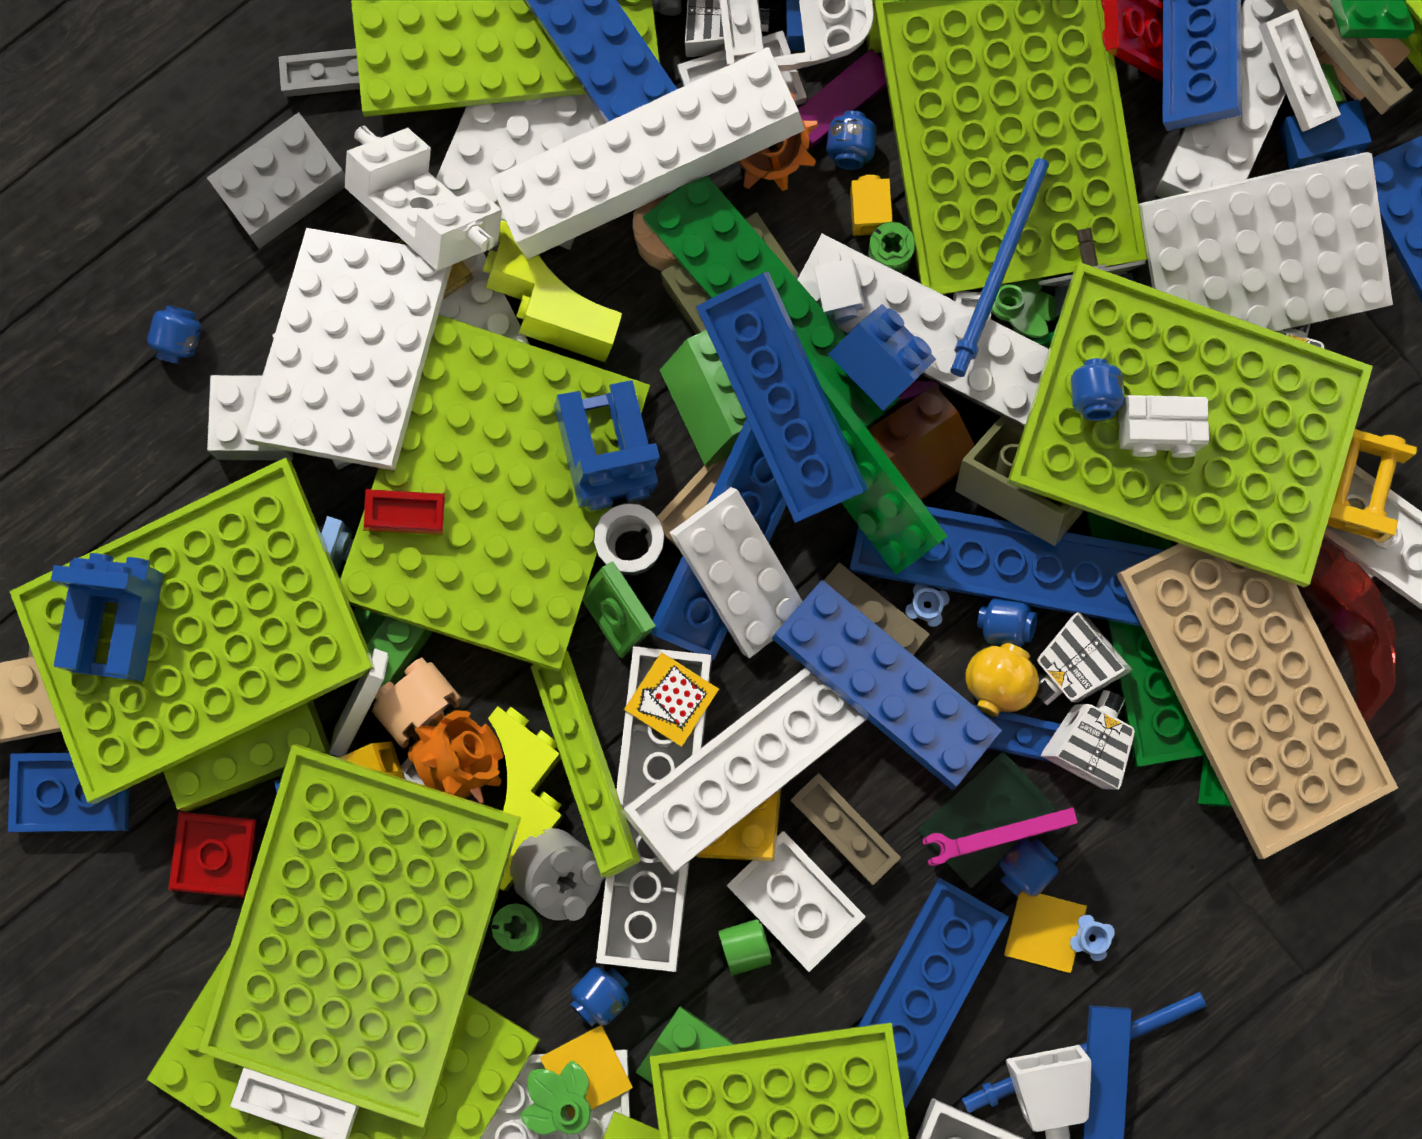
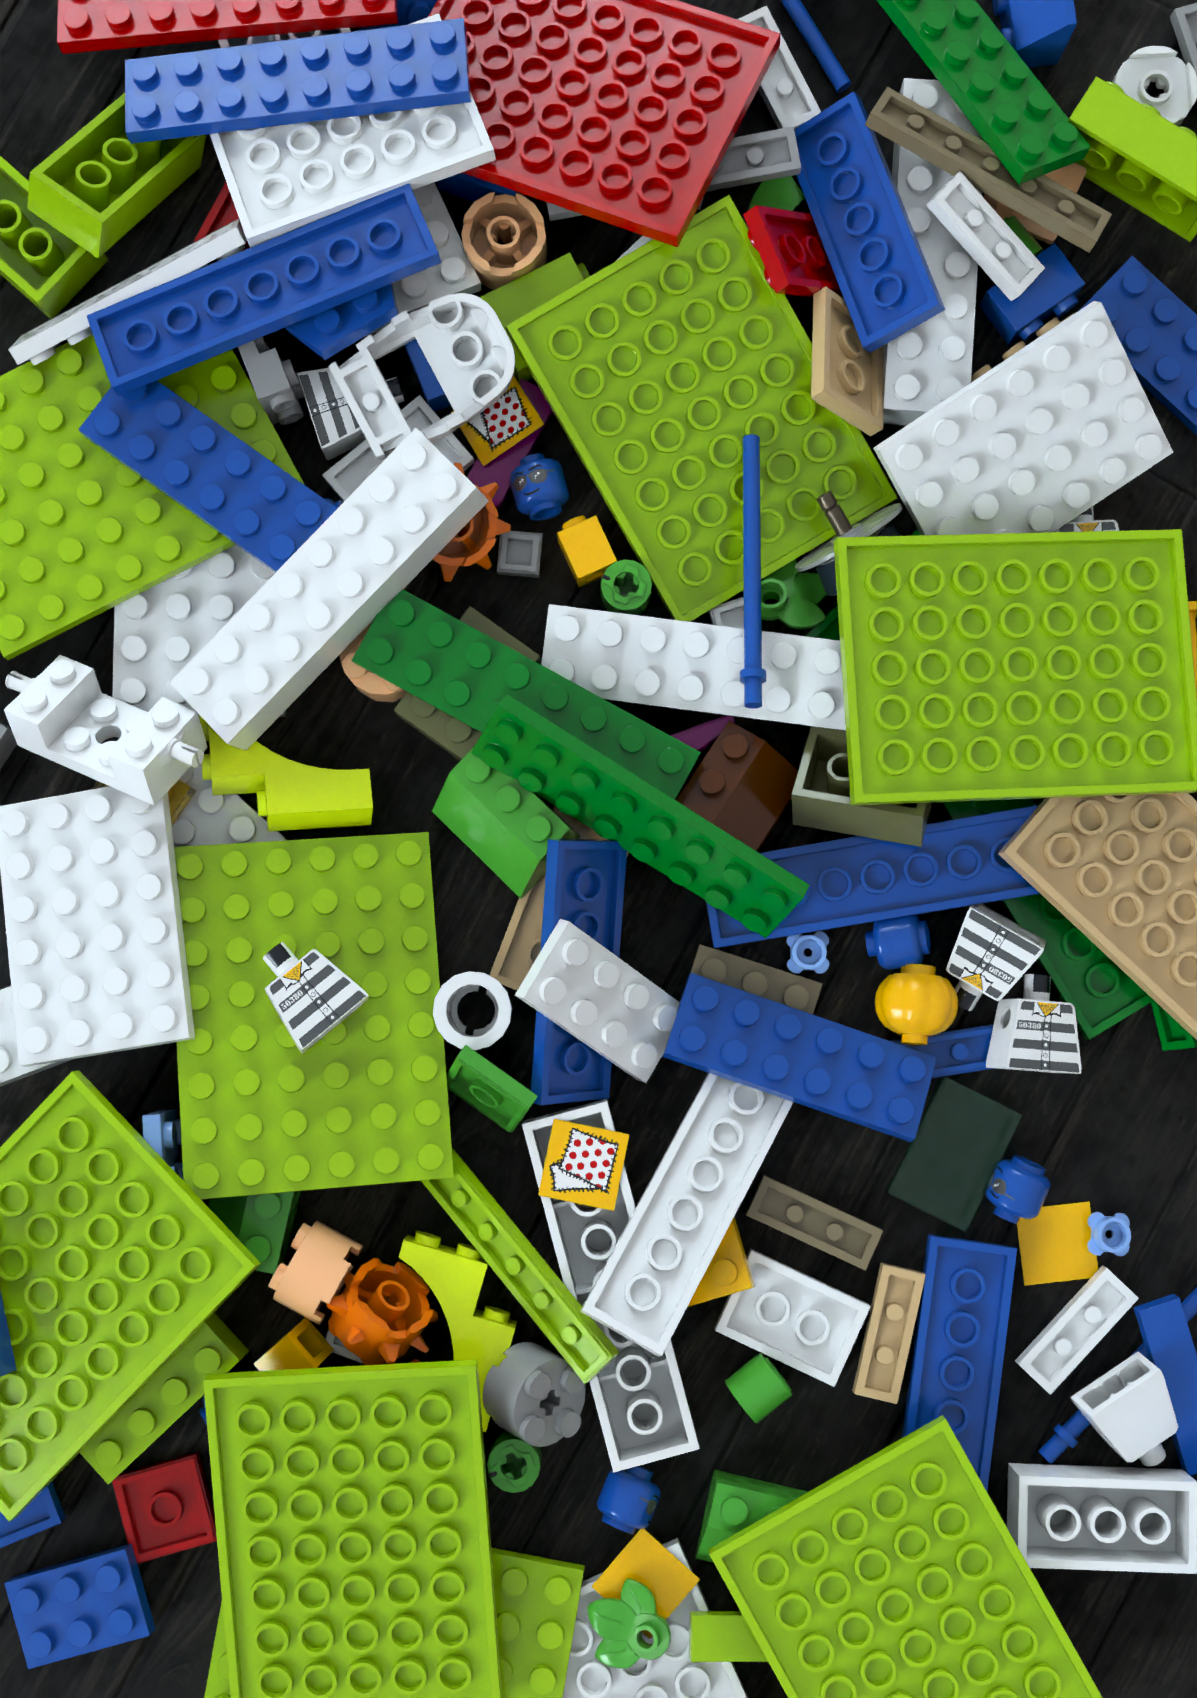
camera: 25 degrees left, 5 degrees up
white tile [329,649,389,757] -> none
red tile [363,489,445,535] -> none
blue brick [554,380,660,510] -> none
blue plate [696,271,868,523] -> none
white brick [814,258,866,321] -> none
blue brick [828,304,936,411] -> none
dark pink tile [922,808,1078,866] -> none
blue head [1070,358,1125,421] -> none
white brick [1118,395,1209,458] -> none
none -> blue plate [4,1543,156,1669]
none -> torso [262,942,369,1054]
none -> sticker [451,375,544,466]
none -> light grey tile [497,531,543,578]
none -> tan plate [811,287,884,436]
none -> tan plate [852,1262,926,1404]
none -> white plate [1015,1265,1139,1395]

